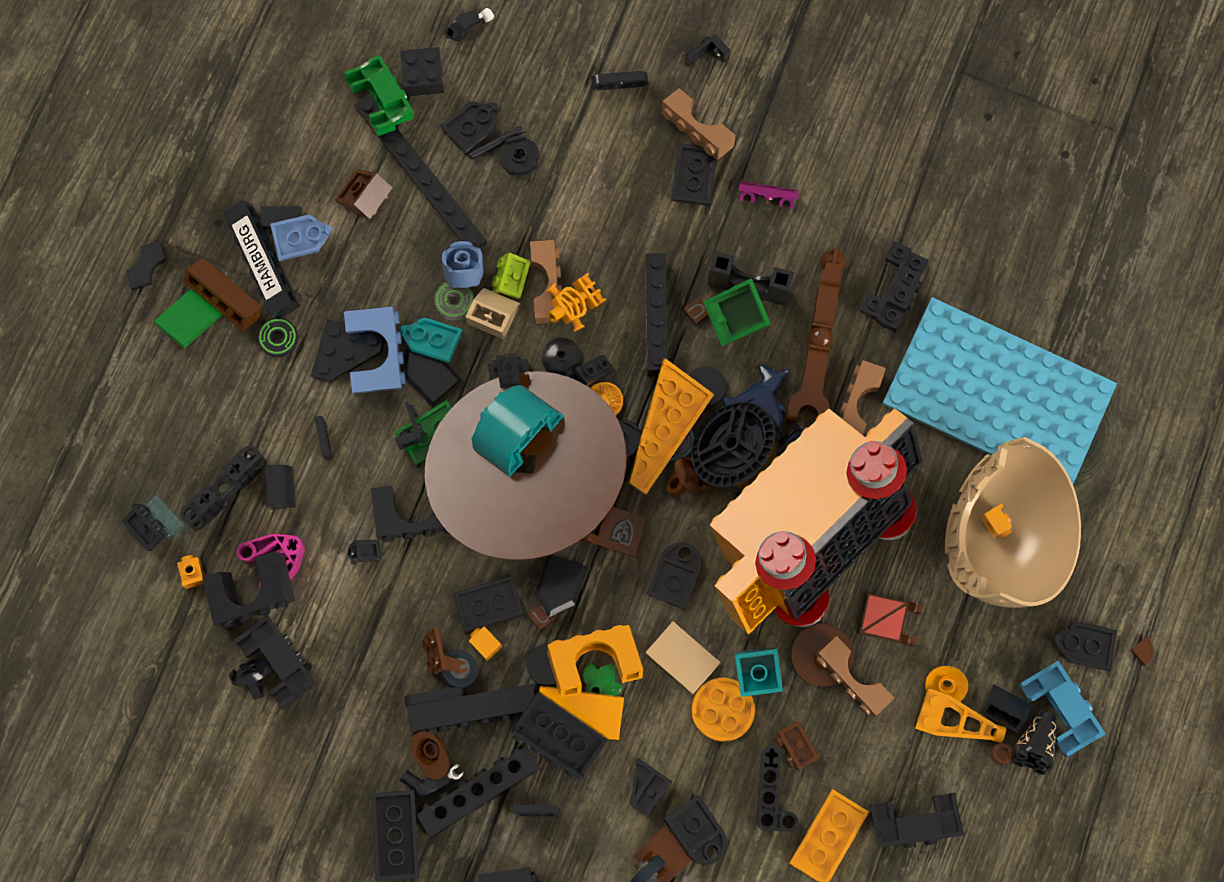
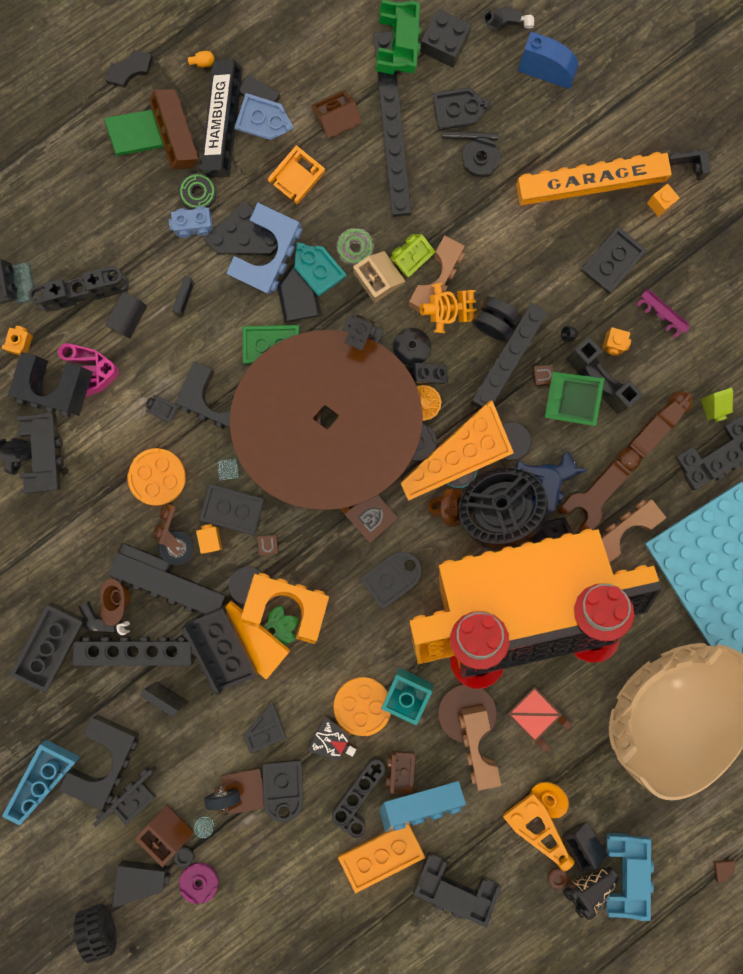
camera: 30 degrees right, 10 degrees up
black bracket [395,400,425,450] -> none
medium blue brick [442,241,484,288] -> none
teal cylinder [471,385,564,477] -> none
black tile [535,555,587,618] -> none
black beam [591,71,648,90] -> none
tan tile [646,622,721,695] -> none
medium nougat arch [661,88,736,160] -> none
light orange brick [981,504,1012,539] -> none
black tile [1051,622,1117,672] -> none
none -> light orange tile [127,448,186,506]
none -> medium blue brick [169,206,213,238]
none -> light orange cylinder [188,51,215,68]
none -> clear light blue tile [217,458,239,481]
none -> light orange container [268,145,325,204]
none -> black torso [308,714,357,761]
none -> dark azure wedge [379,781,466,832]
none -> black wheel [472,296,522,342]
none -> light orange brick [516,152,672,206]
none -> blue brick [518,32,578,89]
none -> black hinge [561,326,578,342]
none -> light orange brick [601,327,631,356]
none -> light orange brick [647,184,680,217]
none -> lime slope [701,388,733,422]

